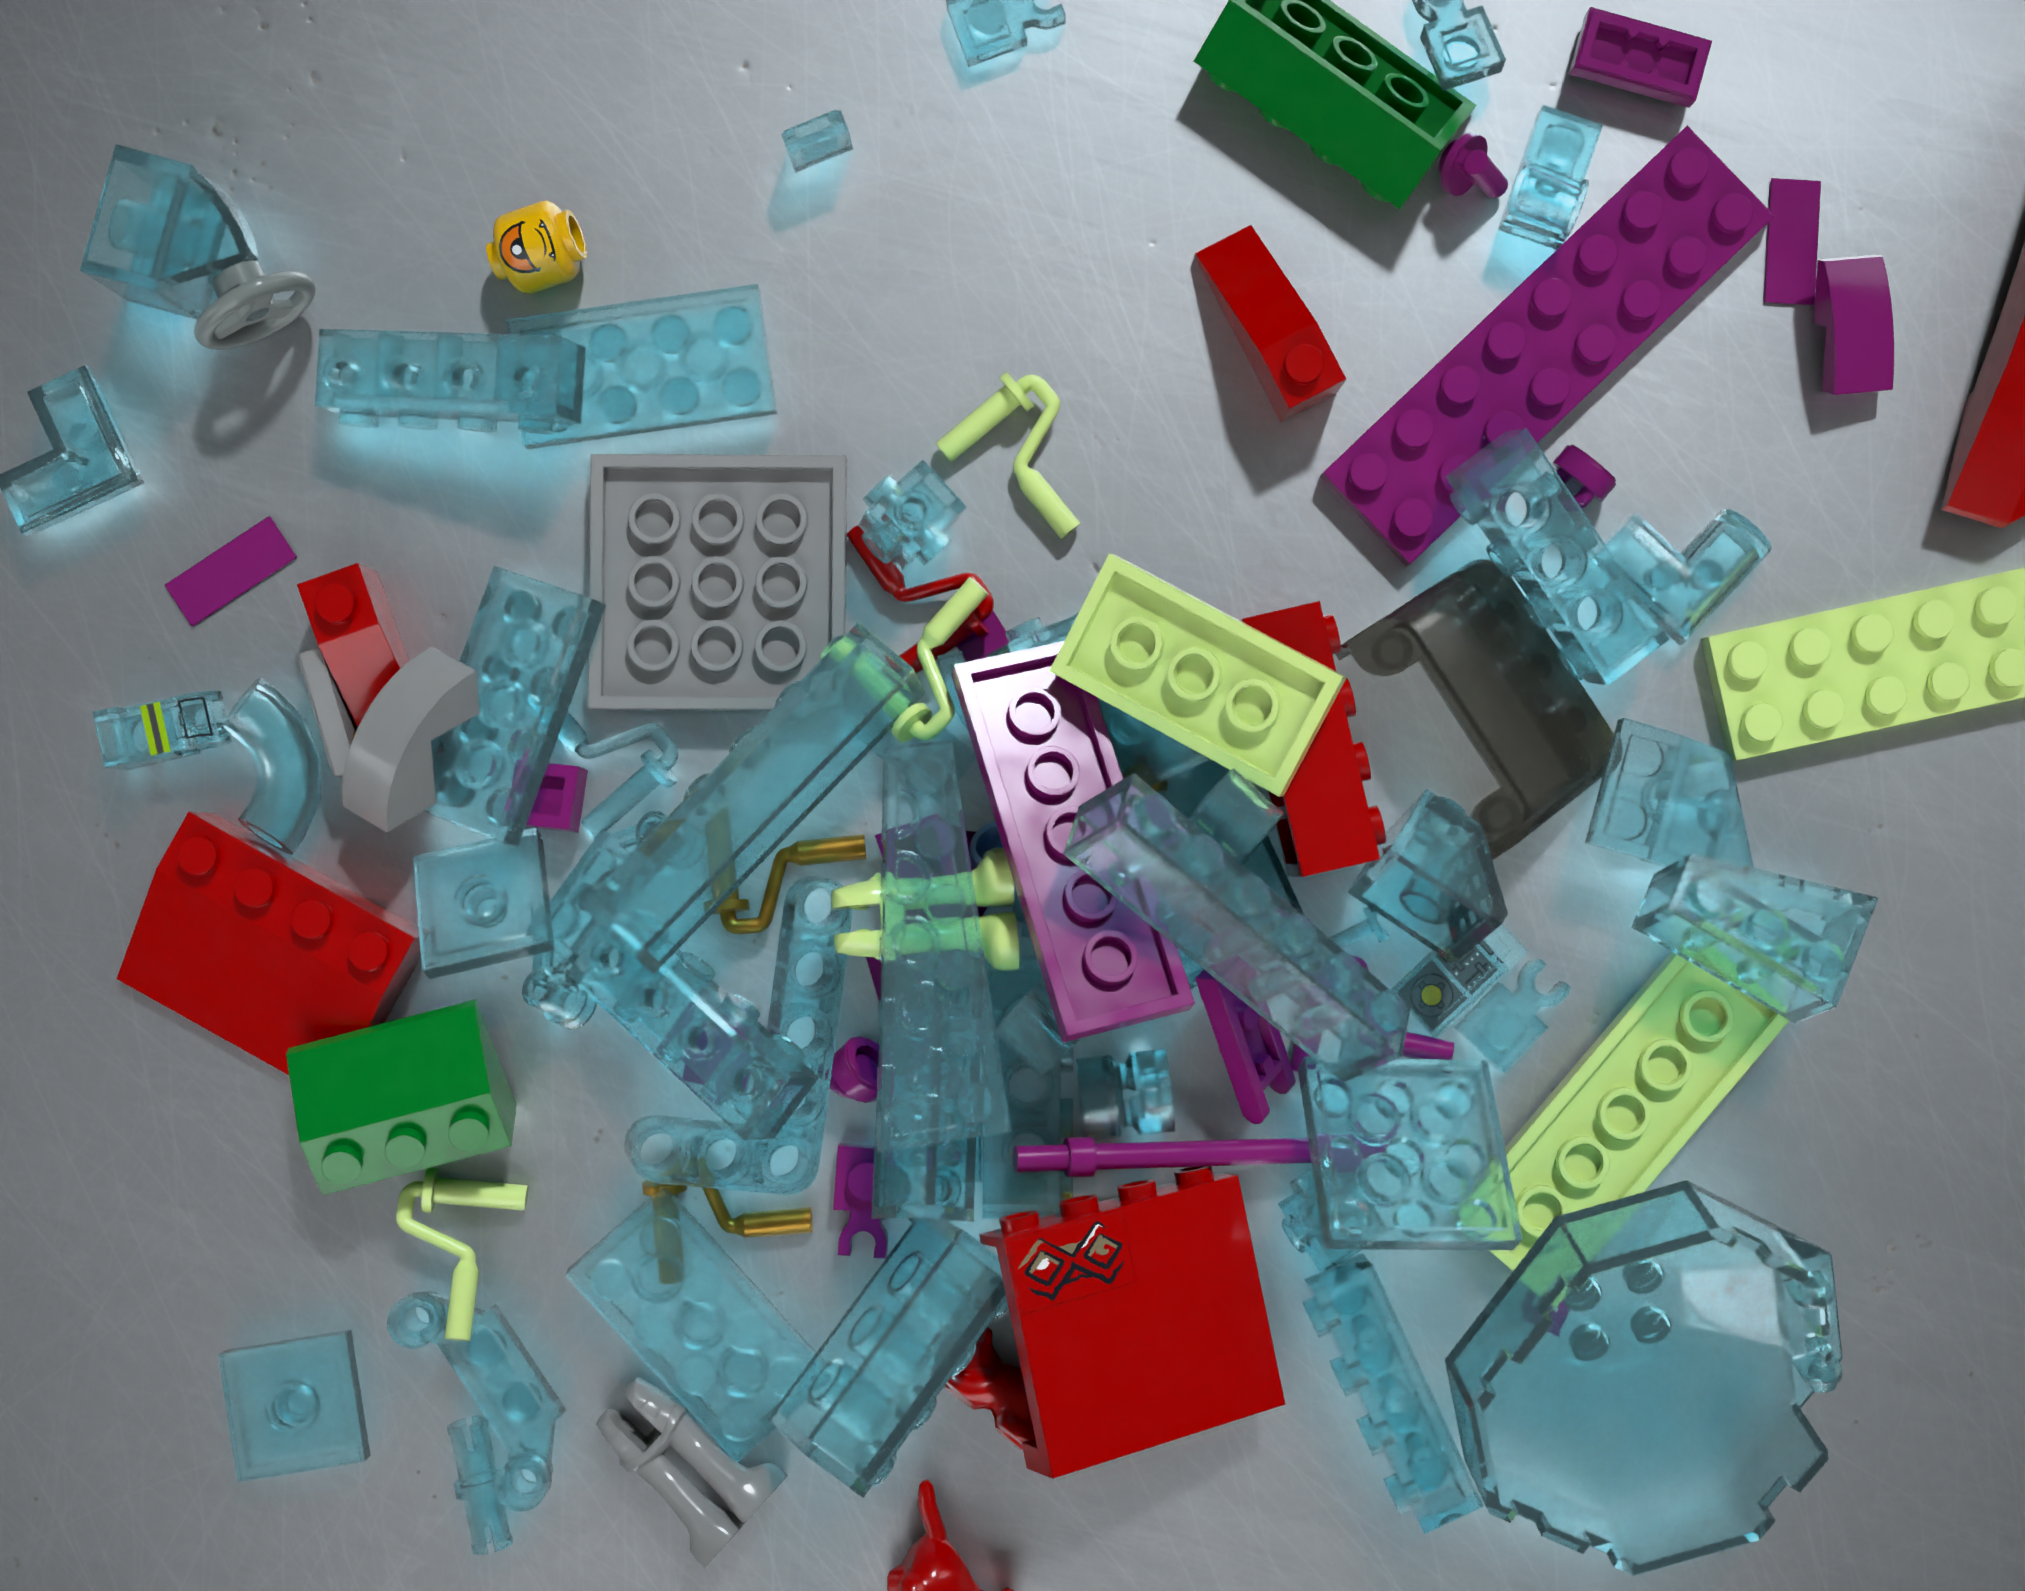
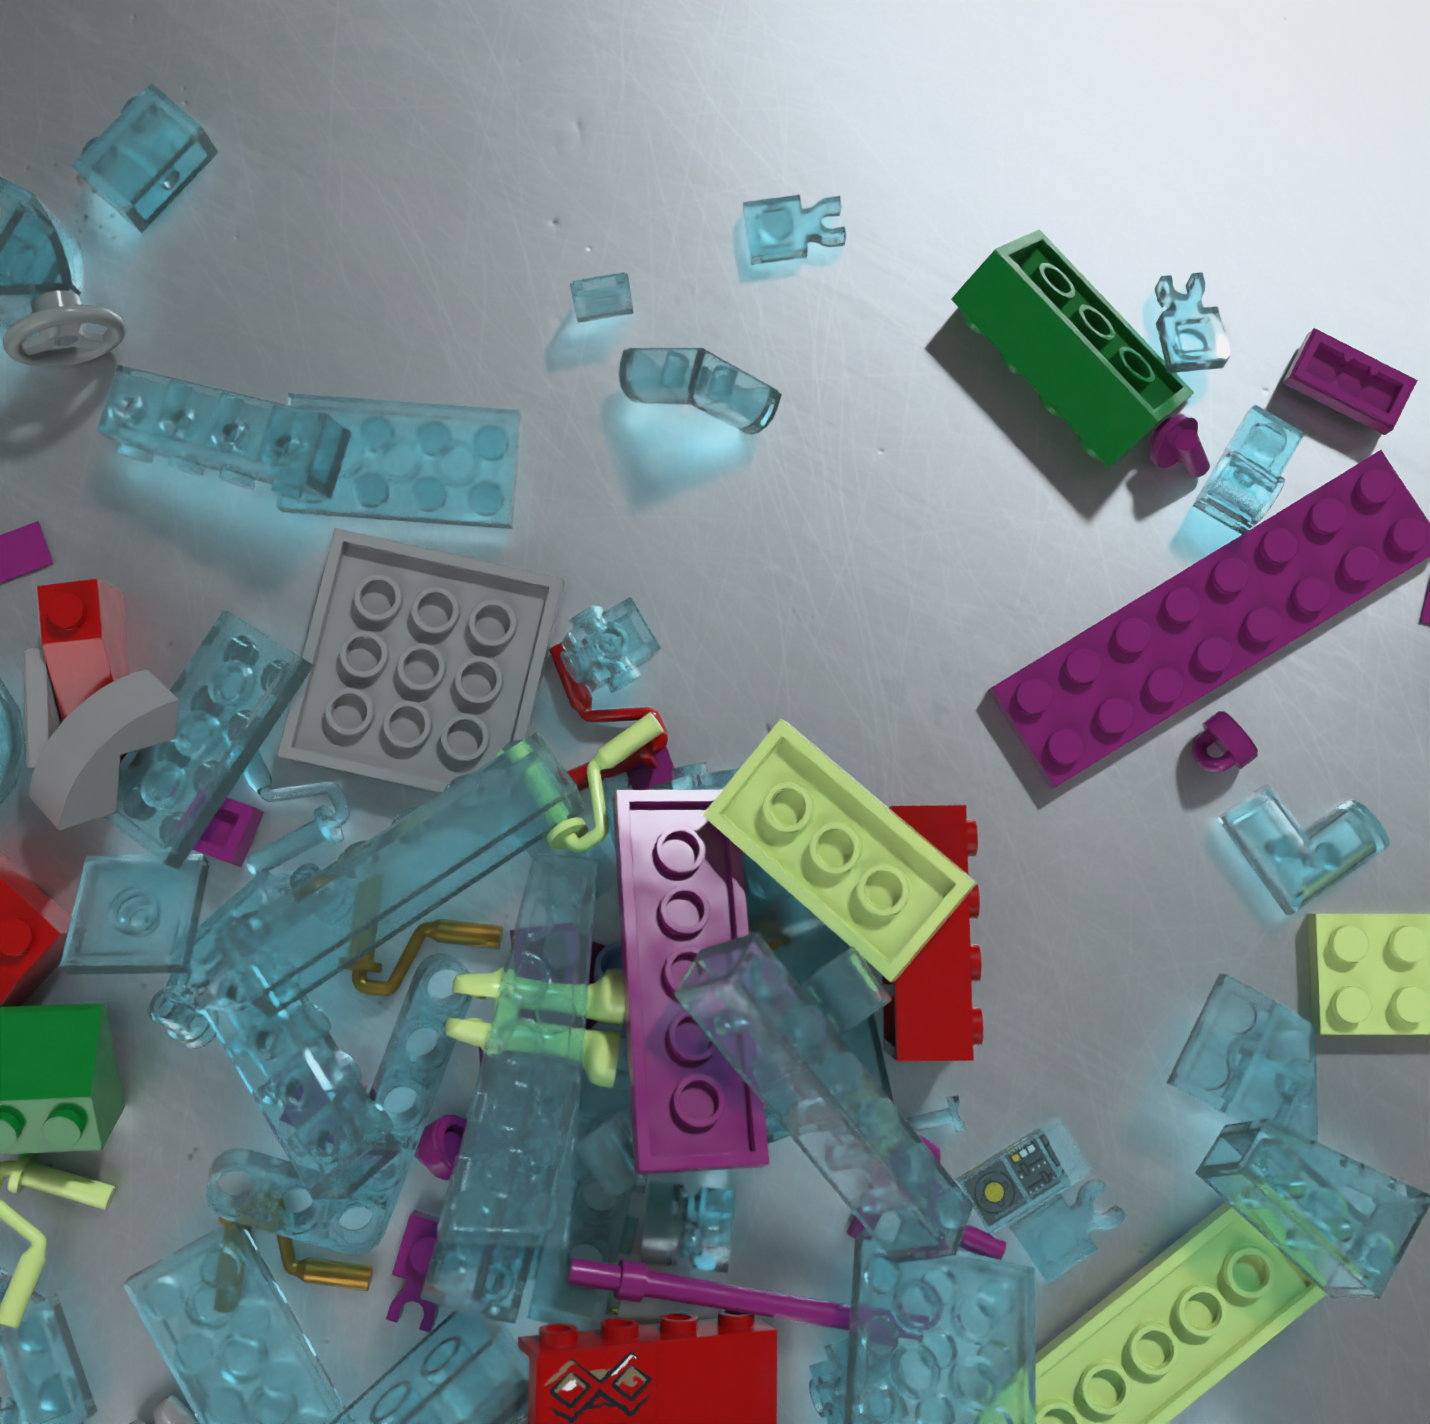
camera: 10 degrees right, 5 degrees down
yellow head [486,200,587,294] -> none
yellowish green piece [936,372,1081,539] -> none
red slope [1194,225,1346,422] -> none
magenta hinge [1195,943,1296,1124] -> none
clear smoke windscreen [1335,559,1618,862] -> none
clear light blue slope [1347,789,1508,964] -> none
clear light blue brick [1445,428,1670,685] -> none
none -> clear light blue brick [71,83,219,233]
none -> clear light blue brick [618,348,782,435]

